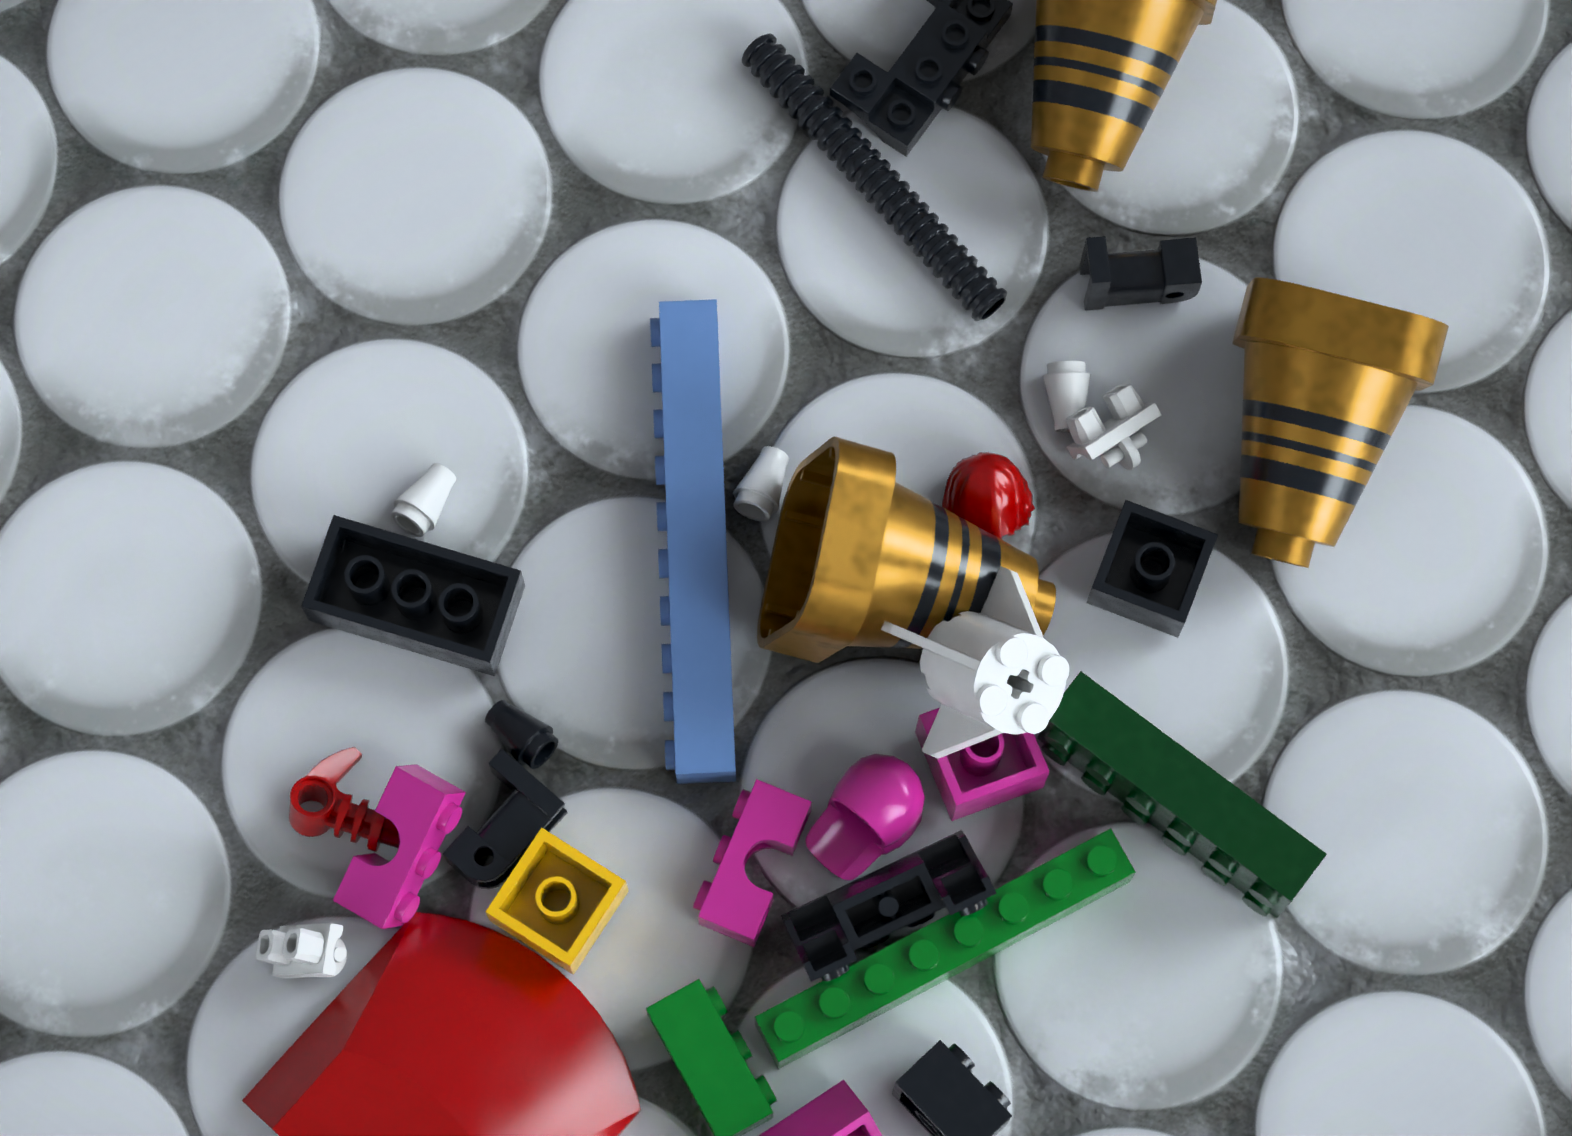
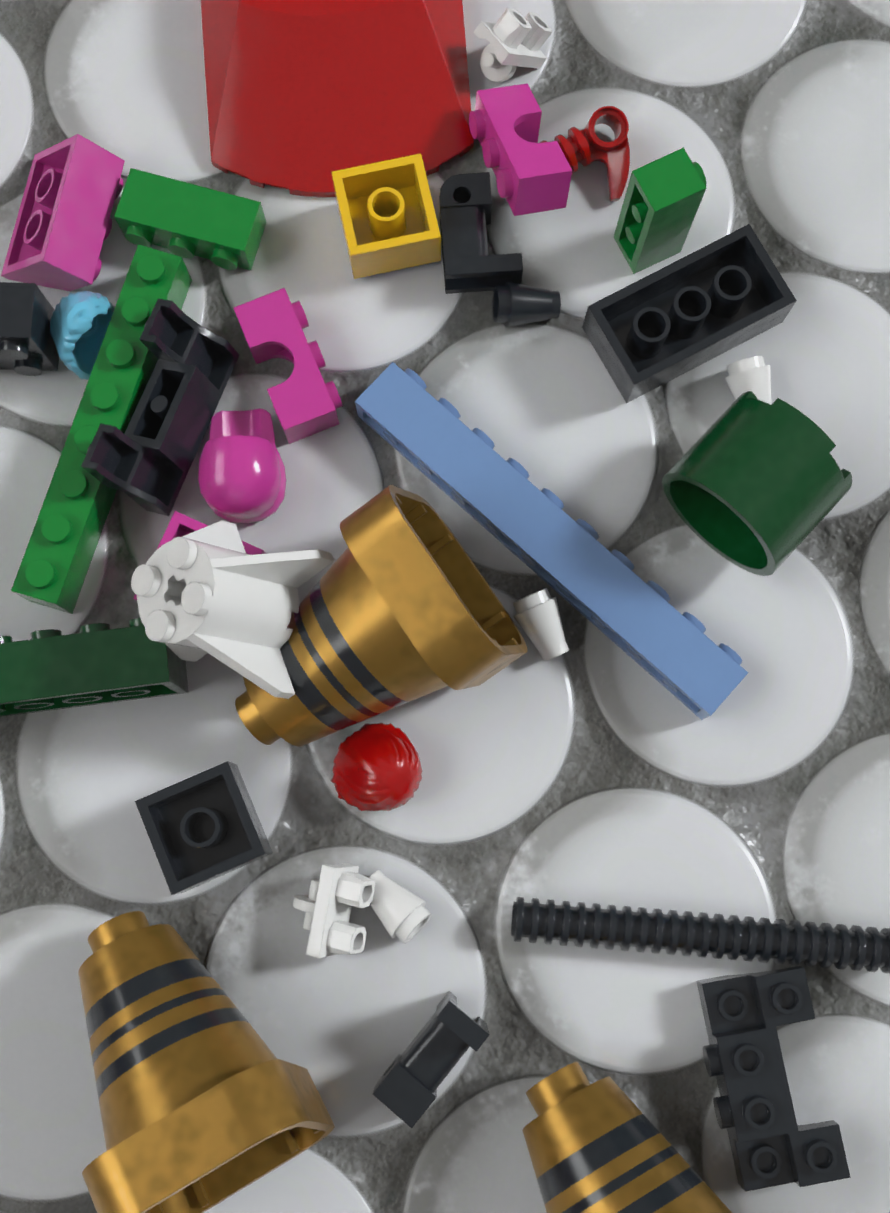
camera: 135 degrees right, 5 degrees up
none -> medium azure hair [50,290,115,380]
none -> green brick [614,147,706,274]
none -> dark green brick [662,391,852,576]

